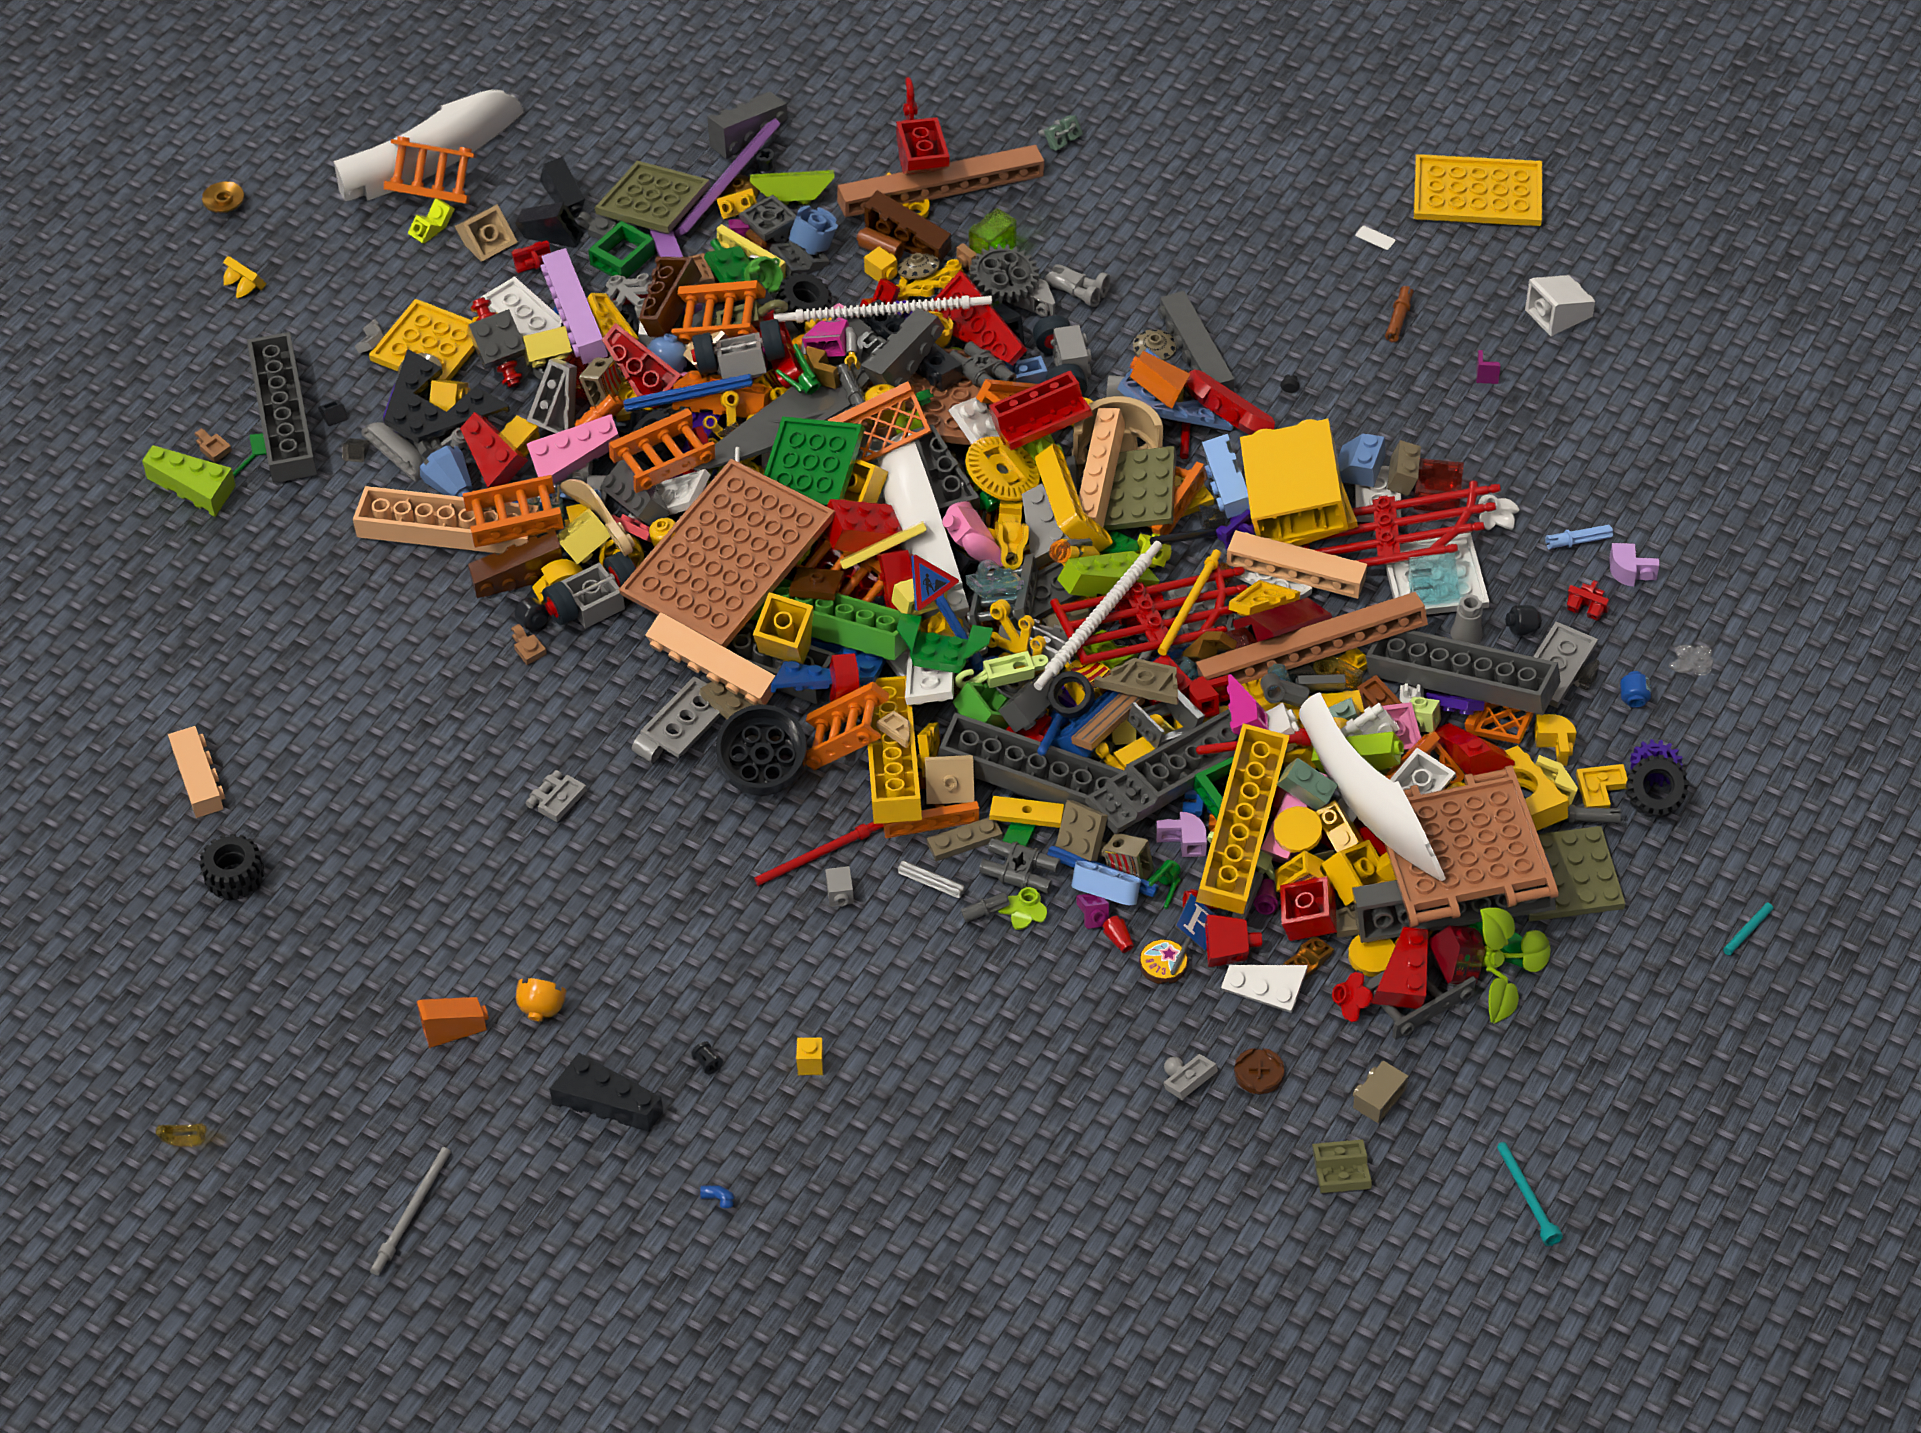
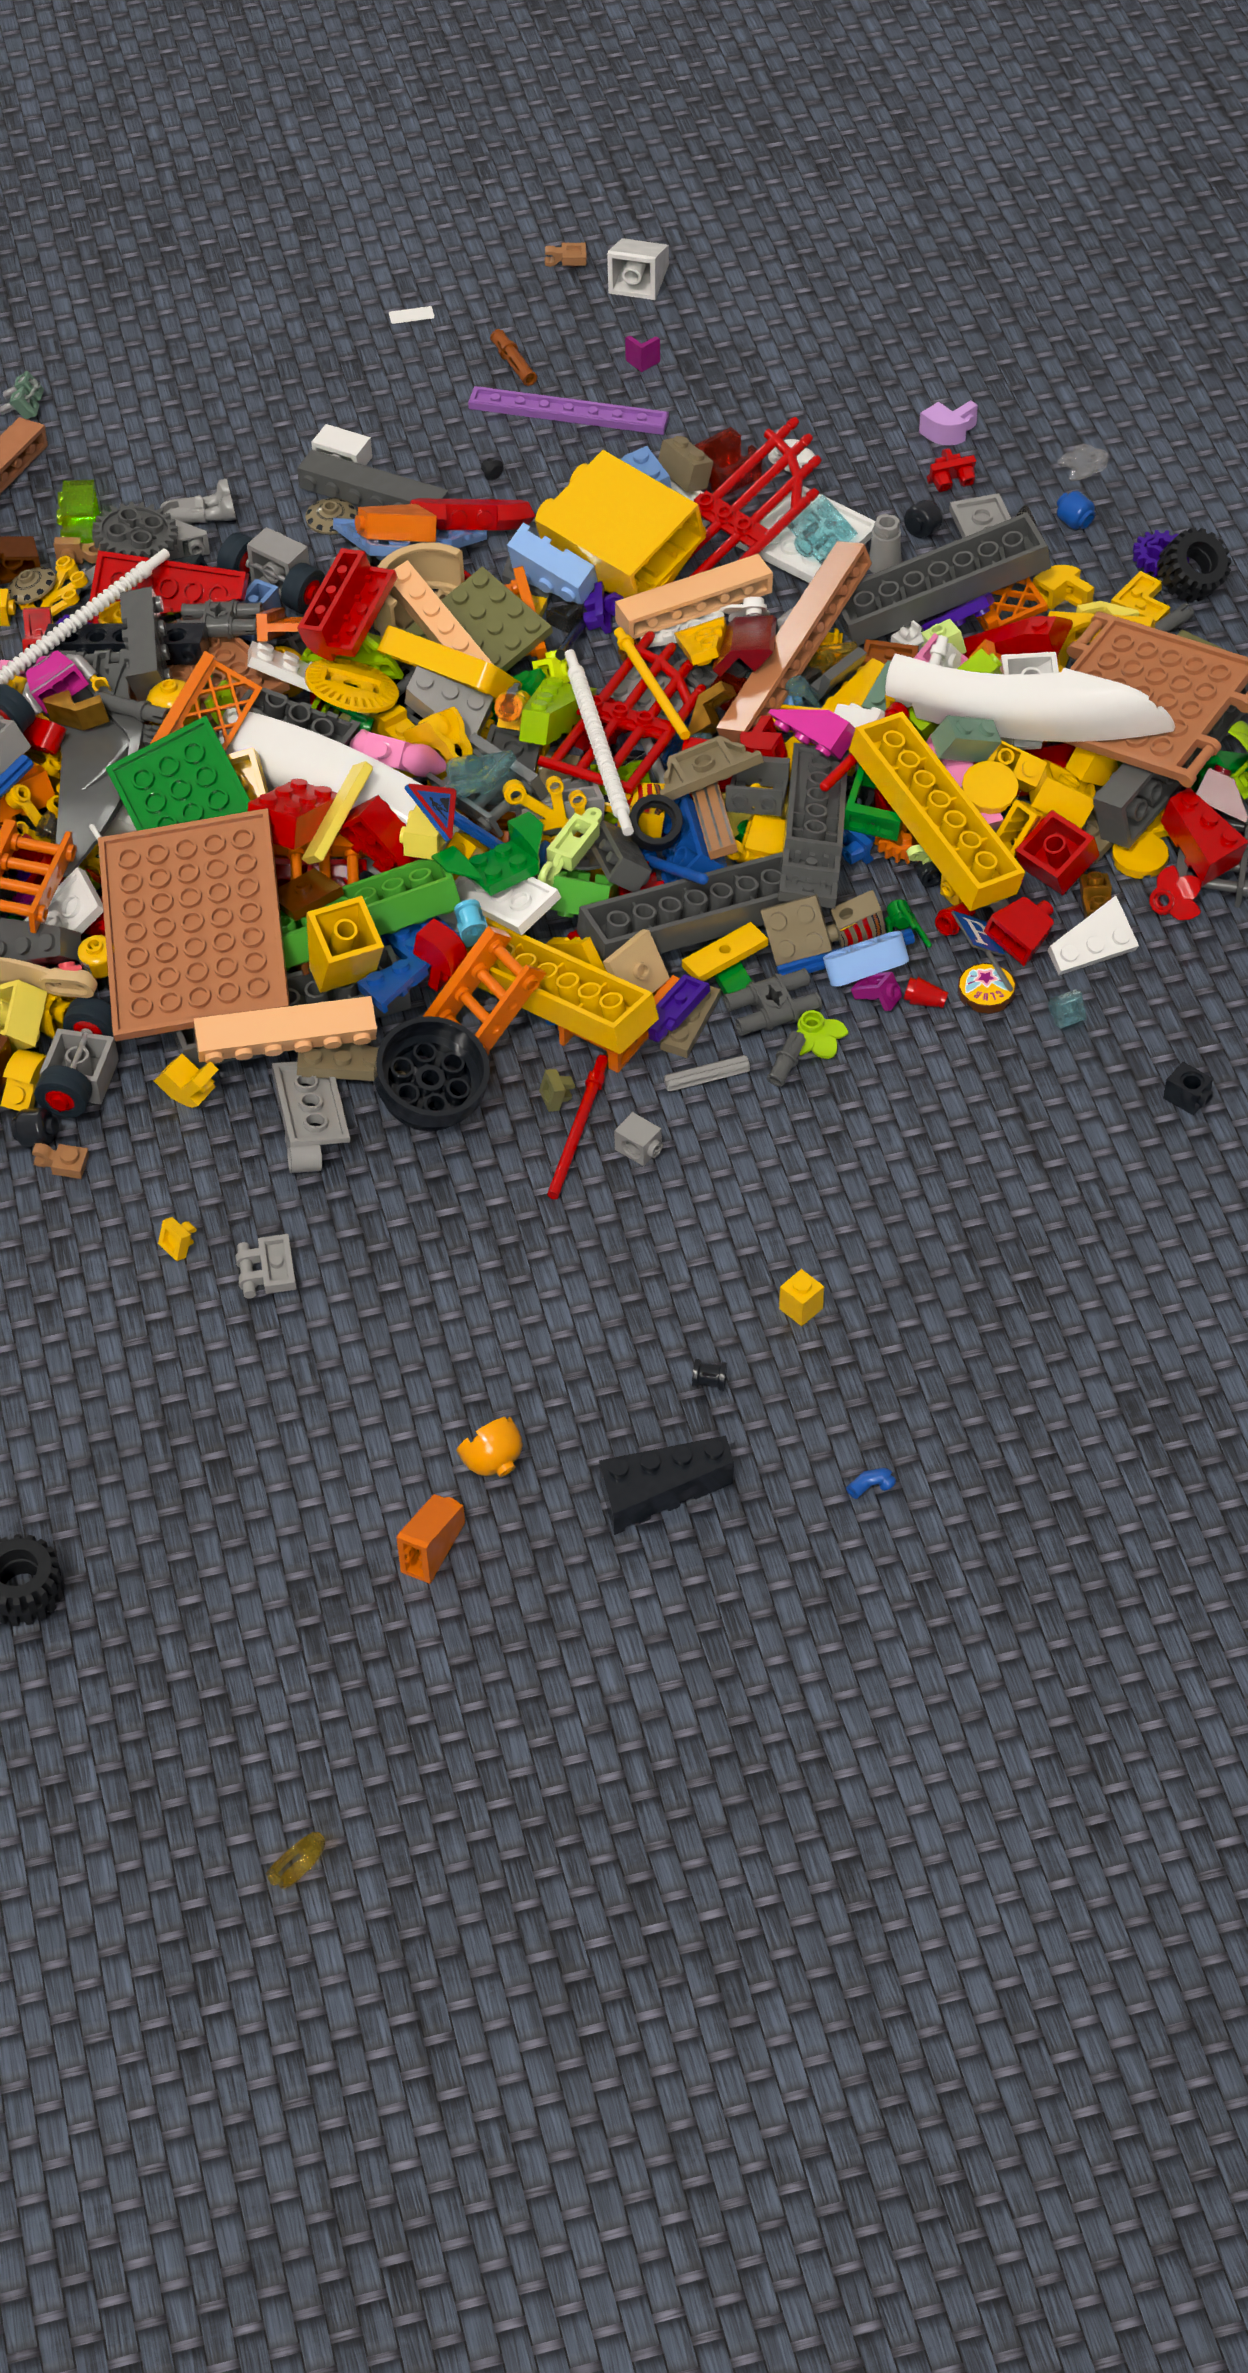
camera: 45 degrees left, 0 degrees up
light grey bar [370,1147,451,1276] -> none
green plant [776,344,821,395] -> none
tan tile [876,711,910,748] -> none
lavender brick [1156,812,1207,857] -> none
light grey plate [1163,1054,1218,1100] -> none
reddish brown tile [1234,1048,1284,1094] -> none
dark grey piece [1260,673,1309,708] -> none
yellow plate [1414,154,1542,226] -> none
light blue axle [1545,525,1613,550] -> none
none -> yellow brick [154,1053,219,1108]
none -> yellow tile [158,1217,197,1262]
none -> white brick [311,424,372,466]
none -> medium azure piece [454,899,488,948]
none -> medium lavender tile [468,386,669,435]
none -> olive tile [539,1069,575,1112]
none -> medium nougat plate [545,243,587,267]
none -> dark purple hinge [648,974,710,1043]
none -> white plate [720,597,770,622]
none -> clear light blue tile [1048,990,1086,1028]
none -> black brick [1163,1062,1213,1115]

